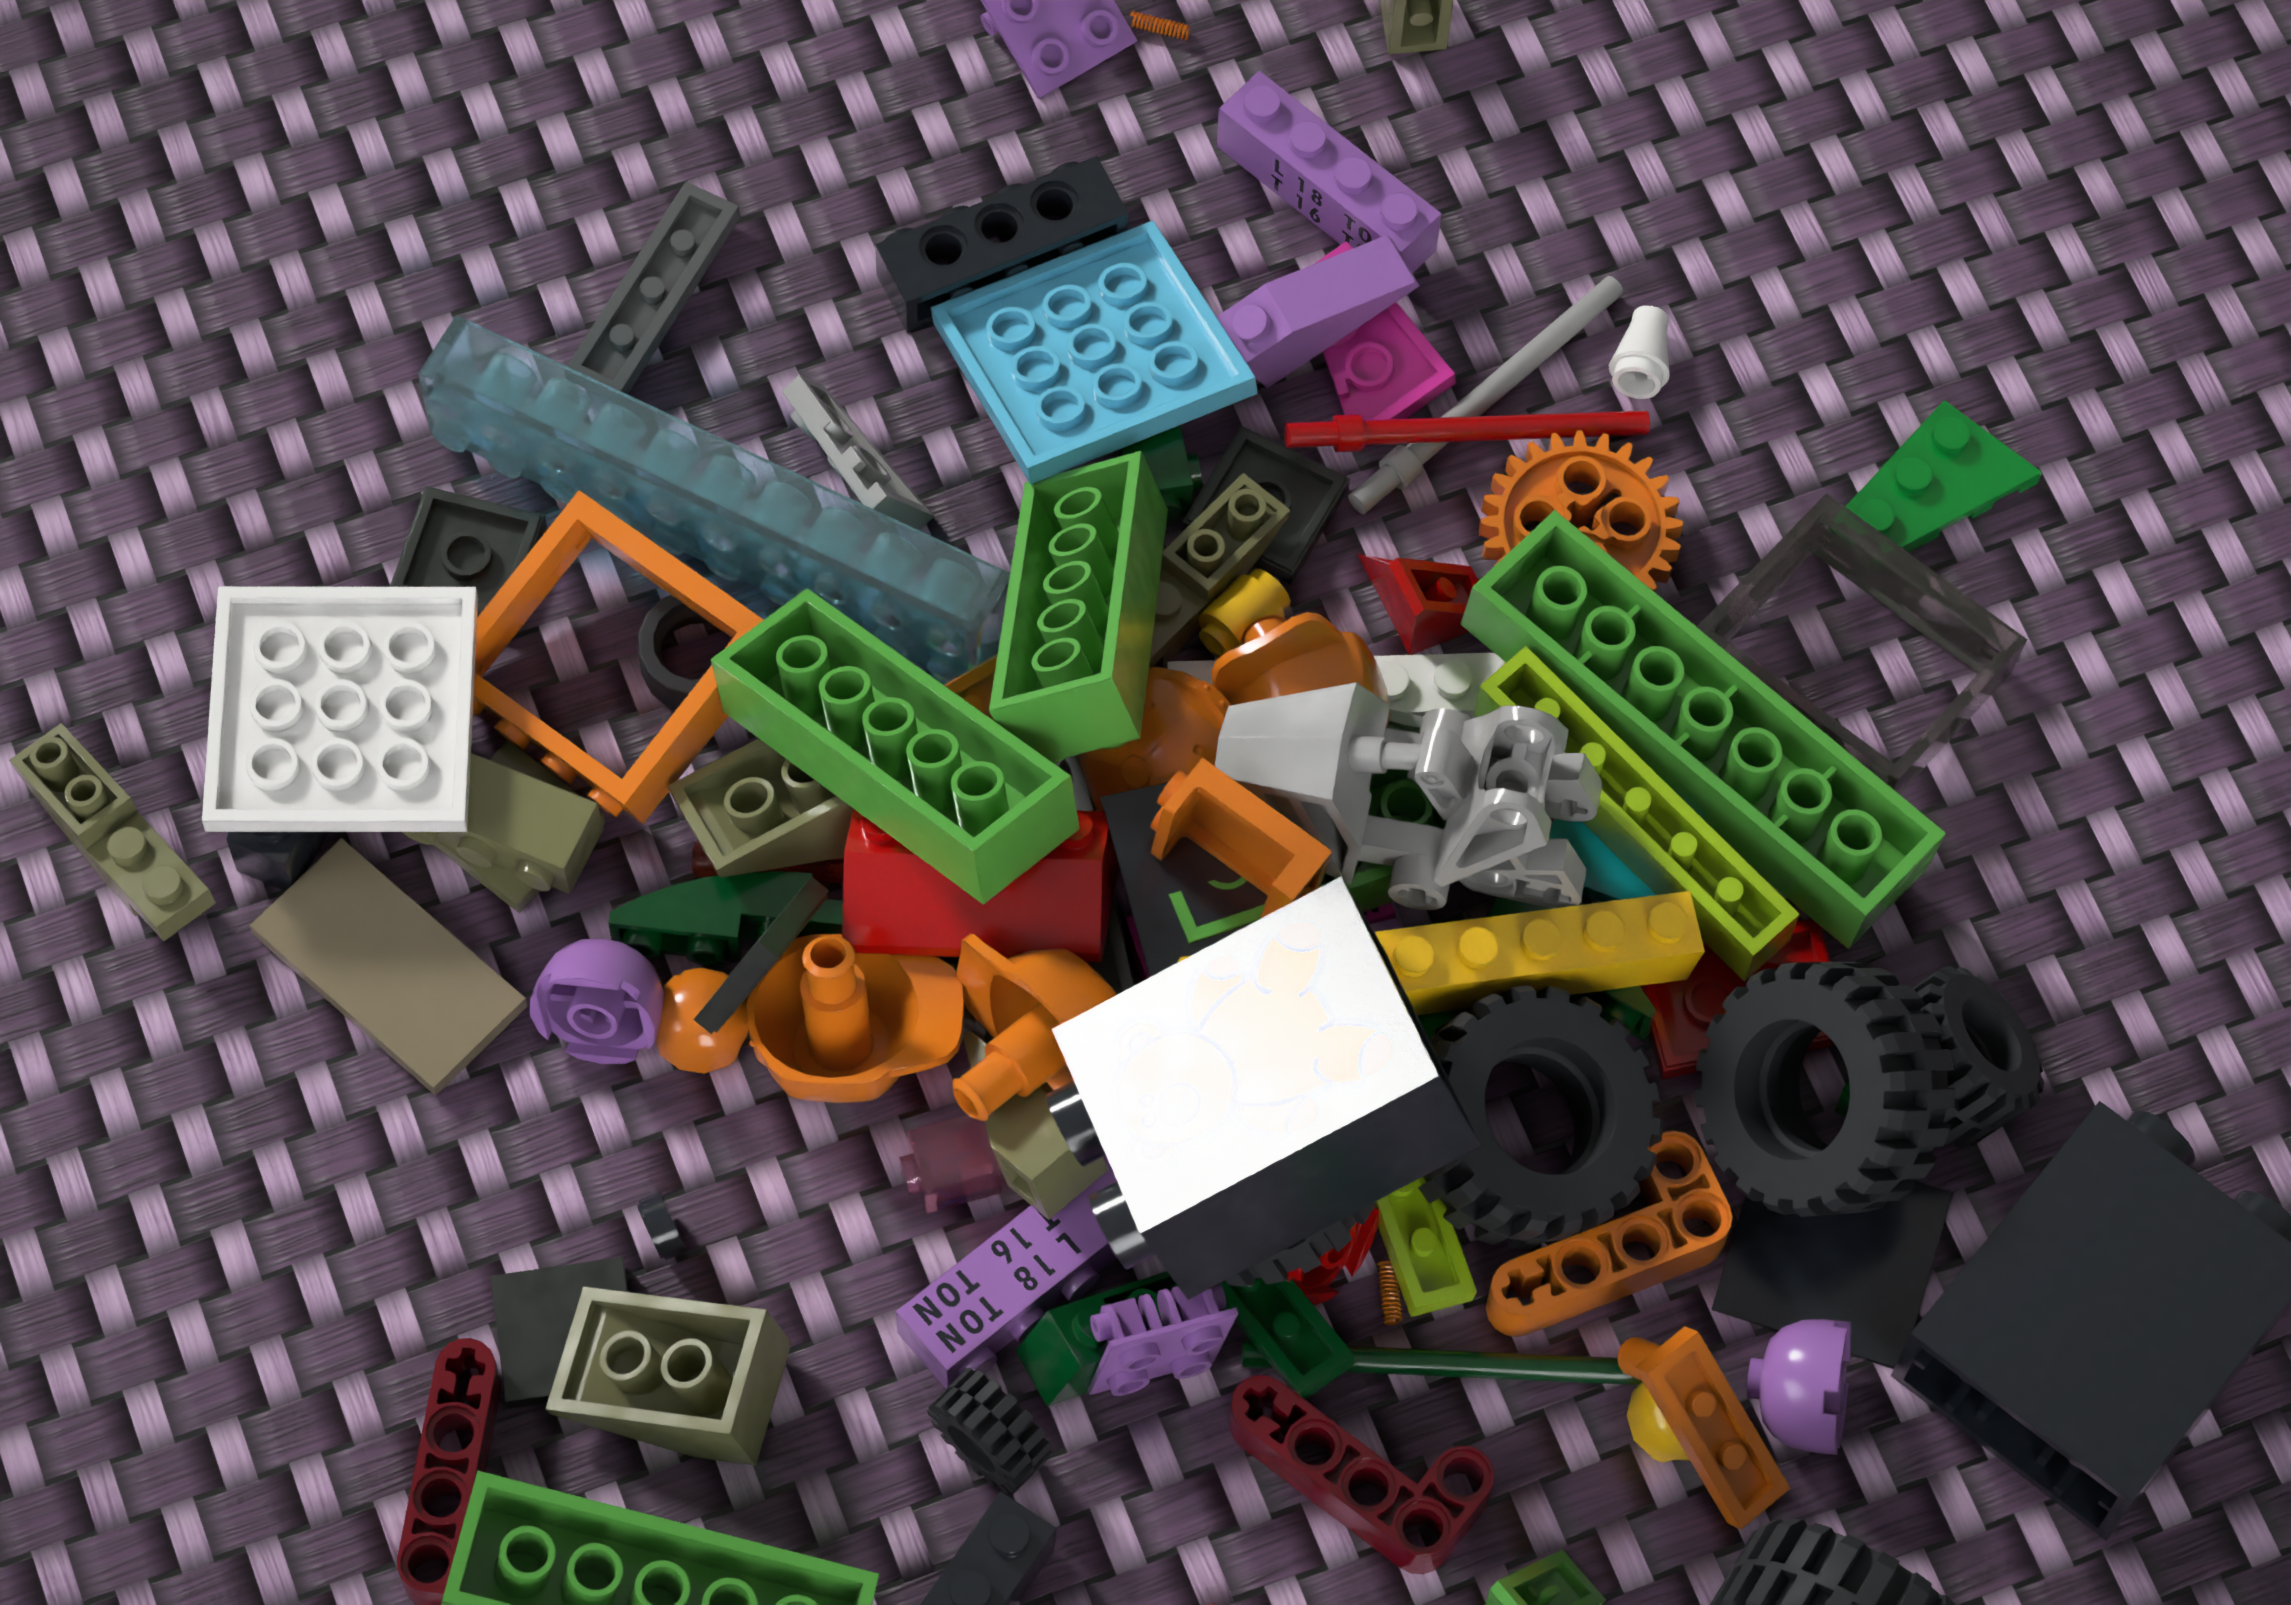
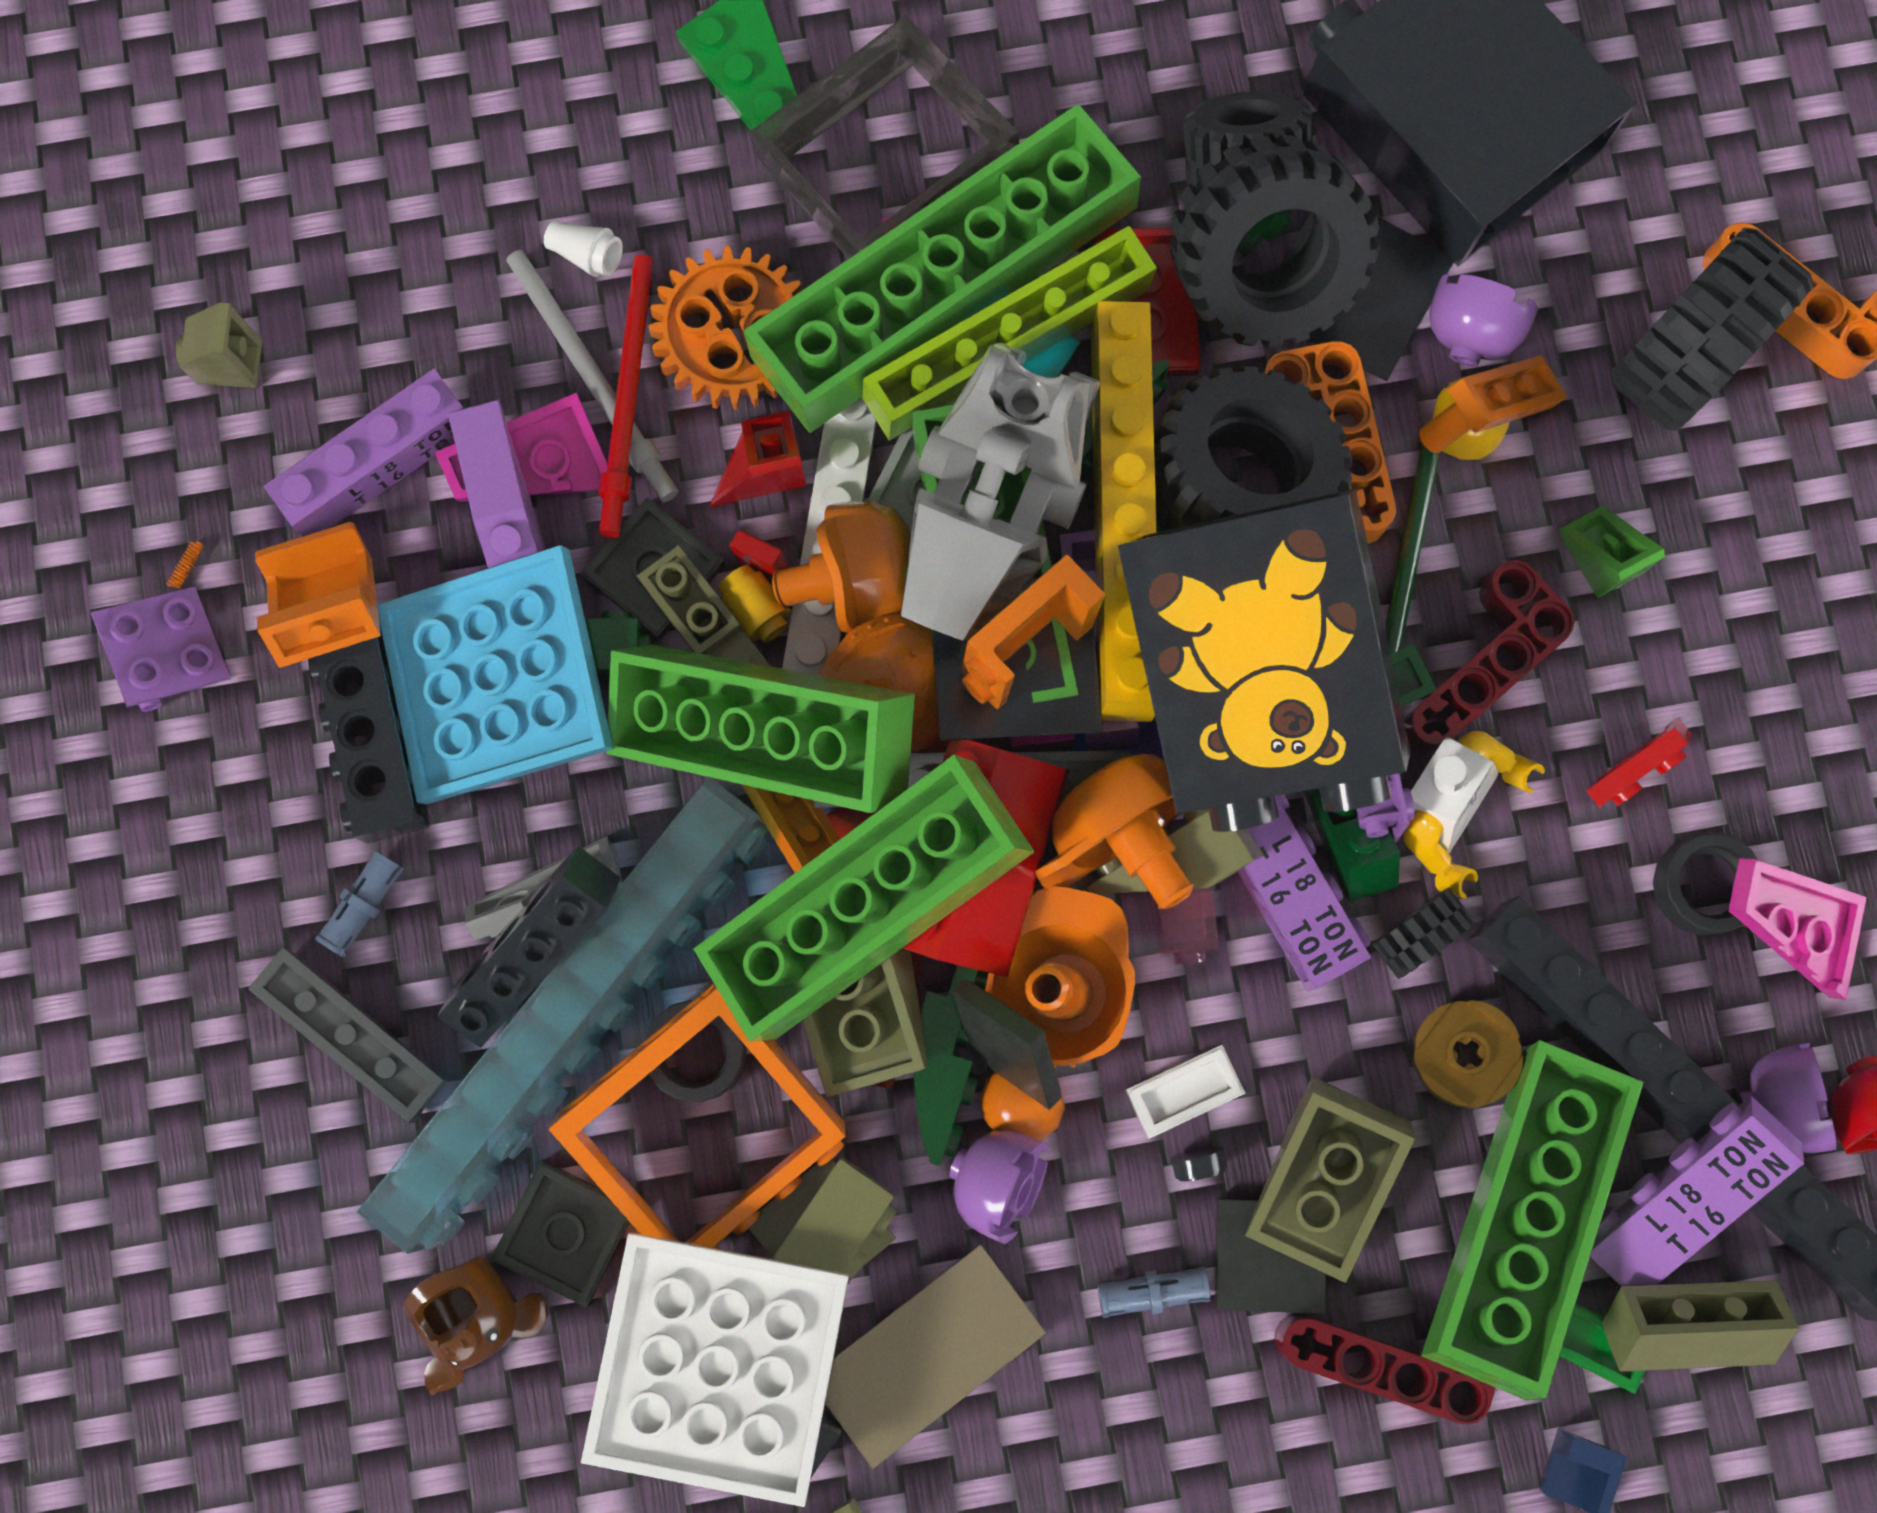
camera: 75 degrees left, 15 degrees up
none -> orange panel [255,522,381,668]
none -> sand blue pin [315,851,404,957]
none -> reddish brown piece [403,1254,548,1396]
none -> black brick [437,845,621,1048]
none -> red tile [729,530,790,582]
none -> sand blue pin [1097,1266,1210,1318]
none -> white tile [1125,1045,1246,1139]
none -> torso [1403,731,1545,899]
none -> pearl gold plate [1412,1000,1523,1109]

